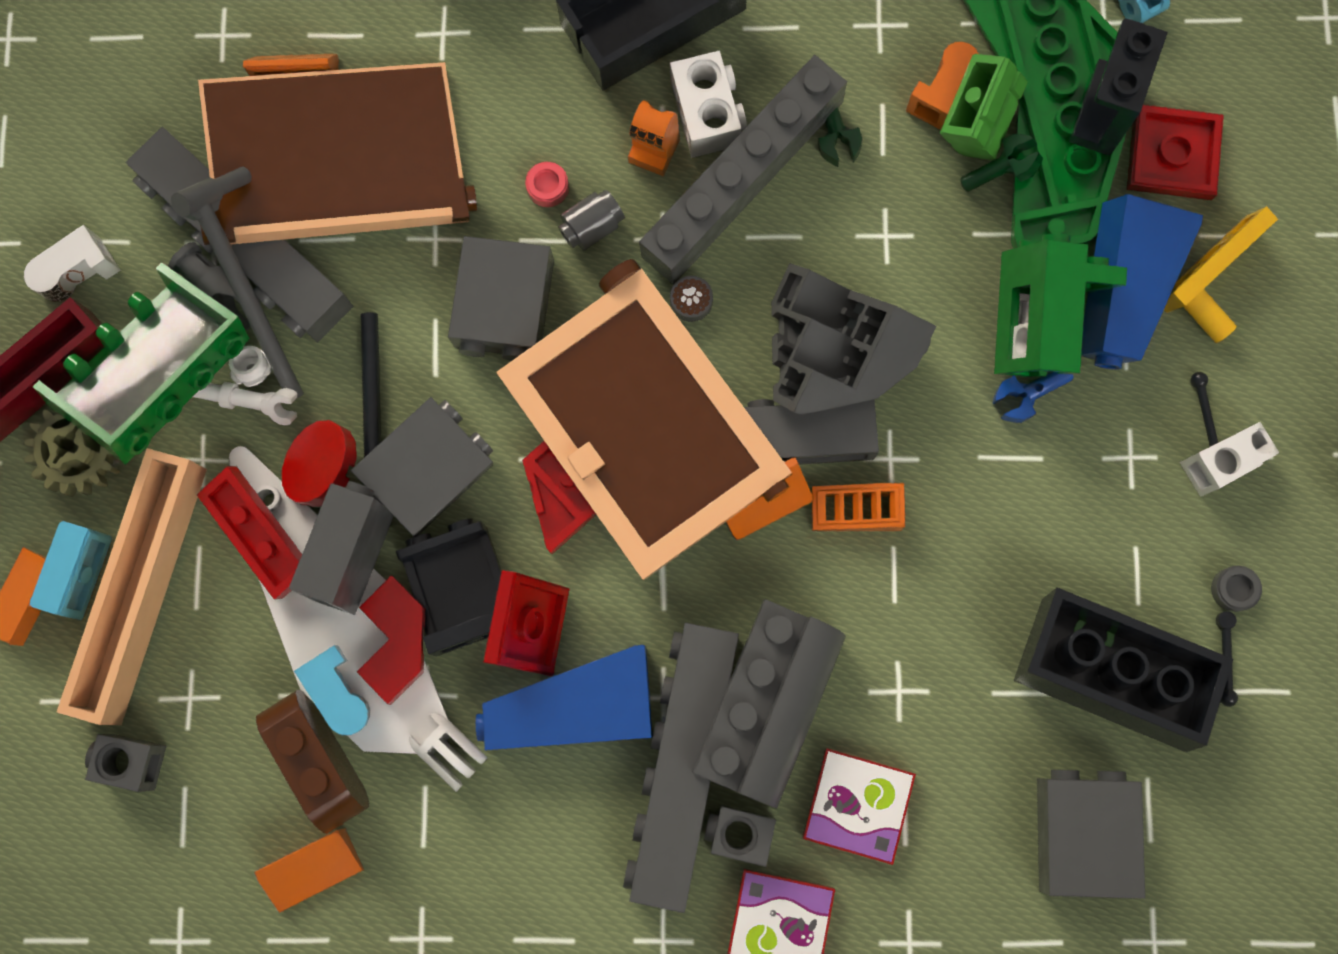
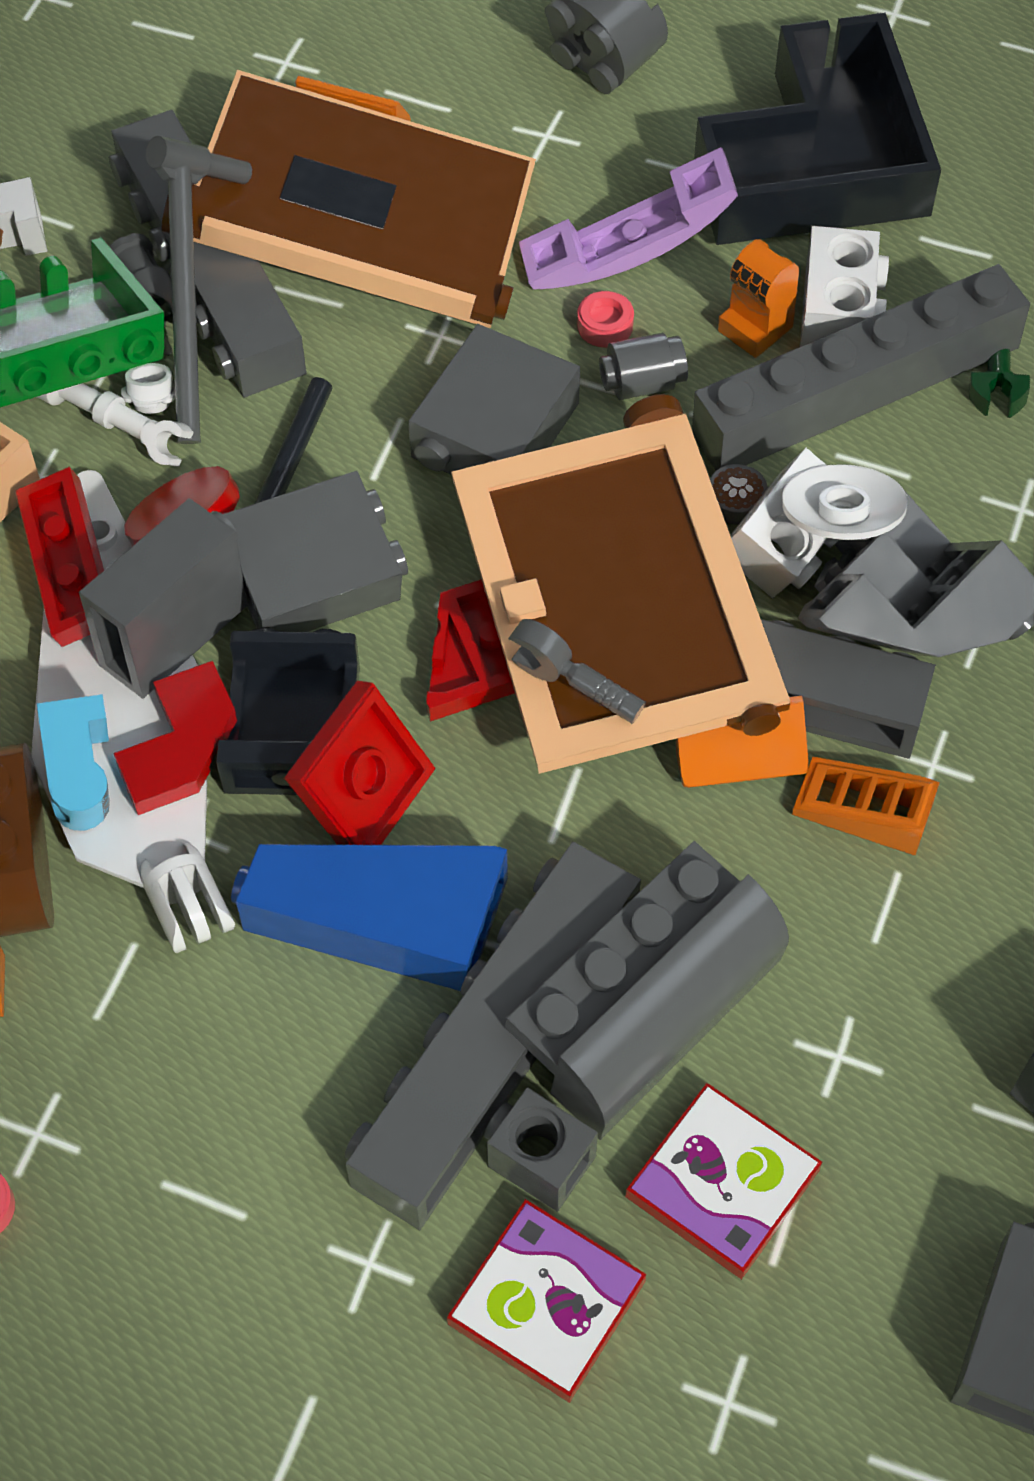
camera: 15 degrees right, 20 degrees down
none -> black sticker [280,155,397,229]
none -> dark grey piece [508,619,646,724]
none -> lavender slope [519,147,738,289]
none -> white brick [730,448,839,598]
none -> white dish [782,465,908,540]

